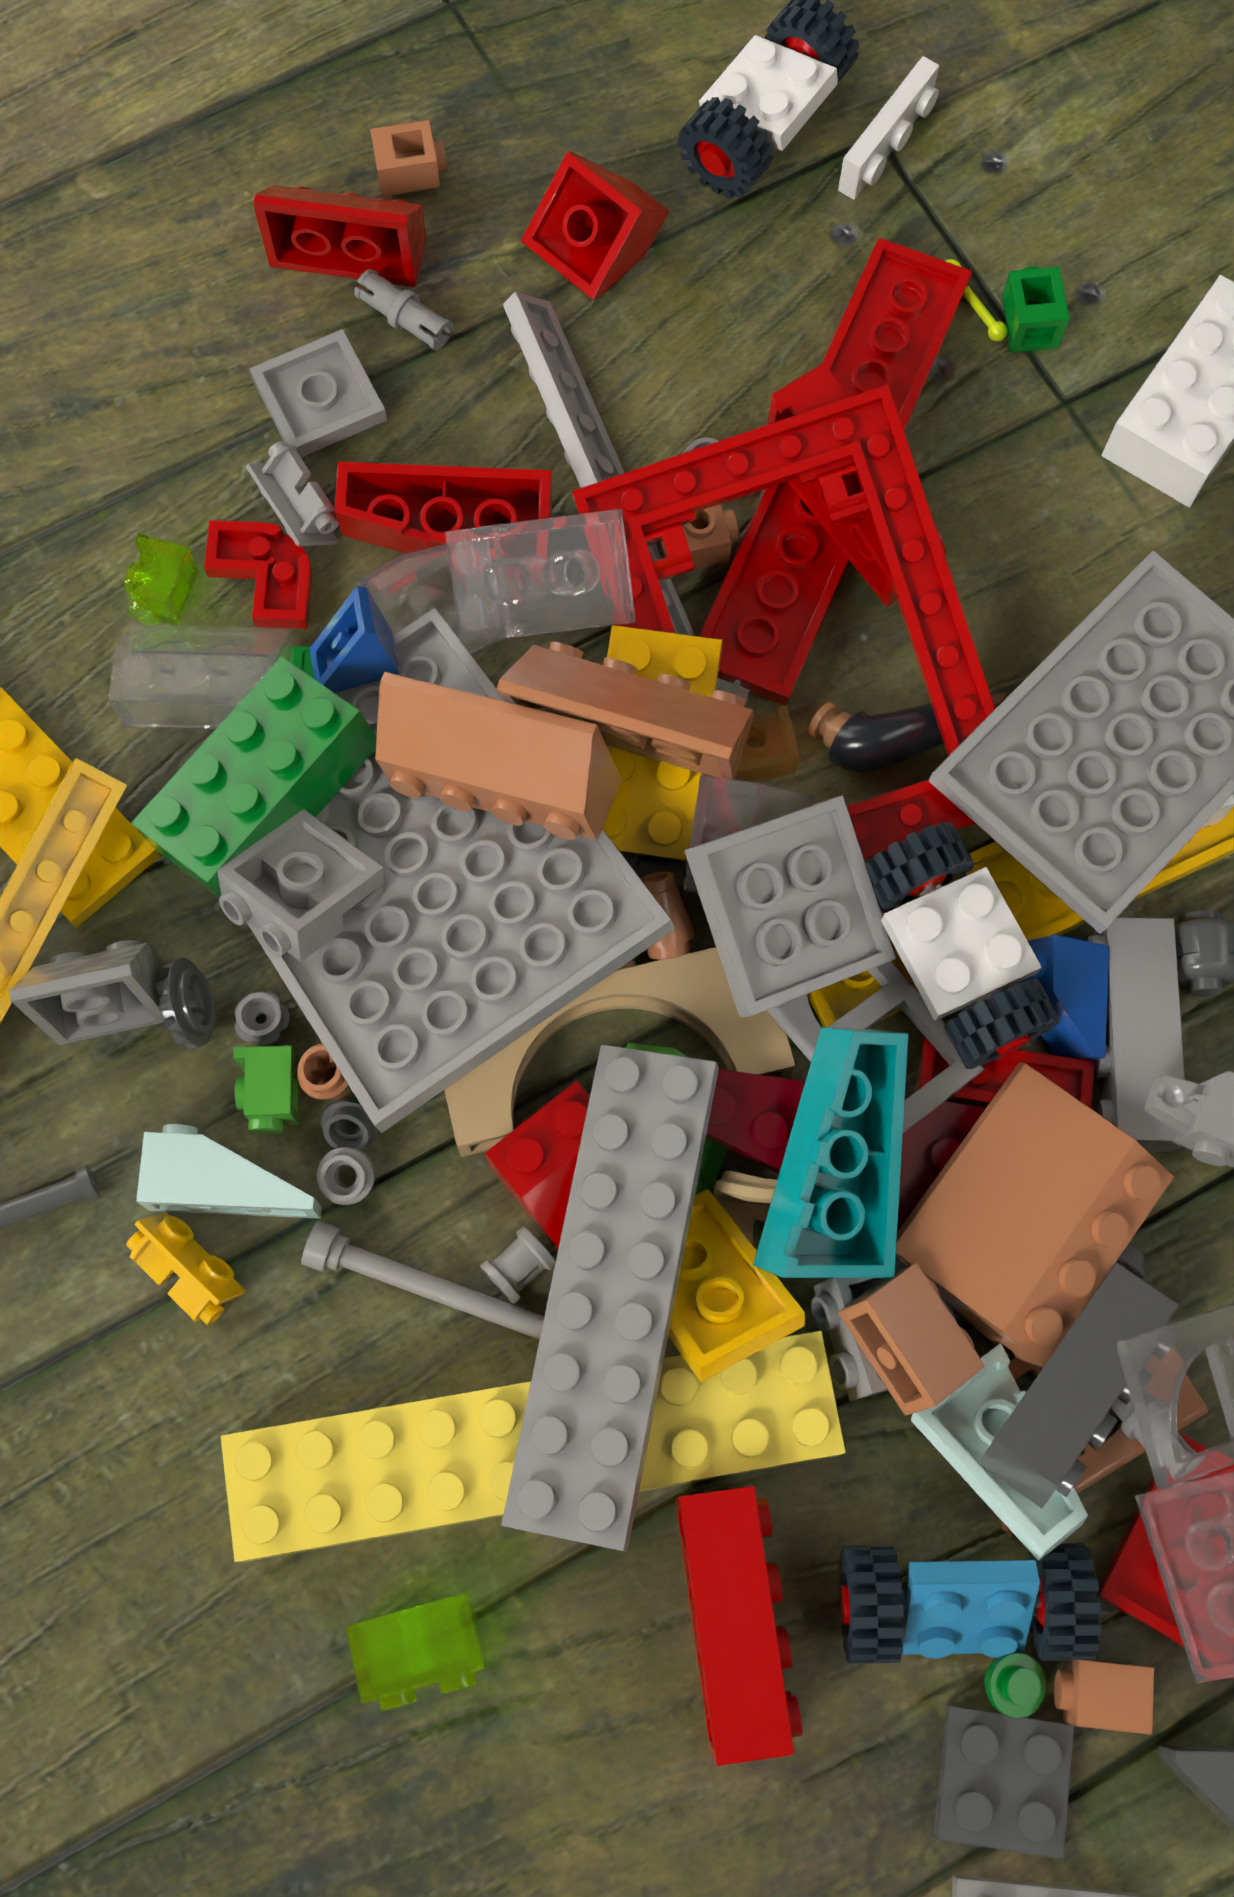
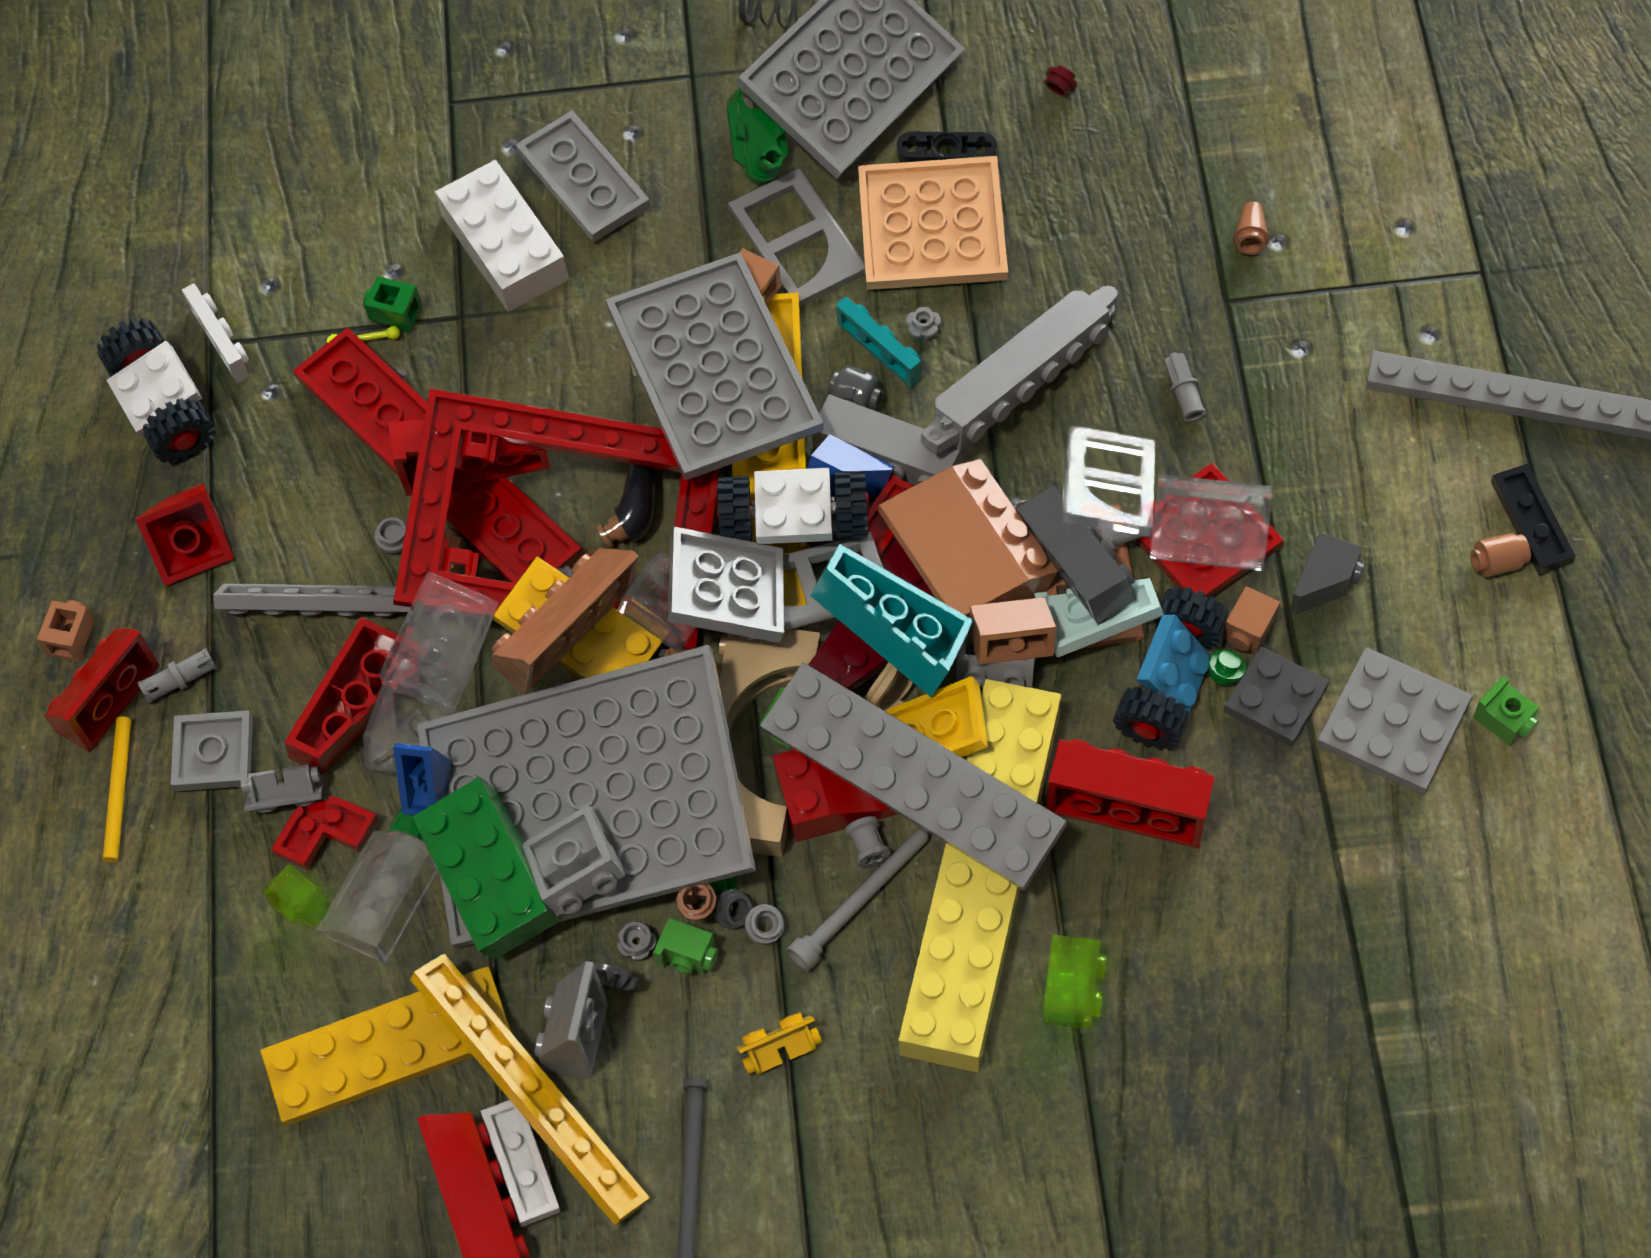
camera: 60 degrees left, 10 degrees down
light aqua slope [136,1124,322,1219] -> none
nougat slope [375,672,622,840] -> none
none -> yellow bar [102,717,132,863]

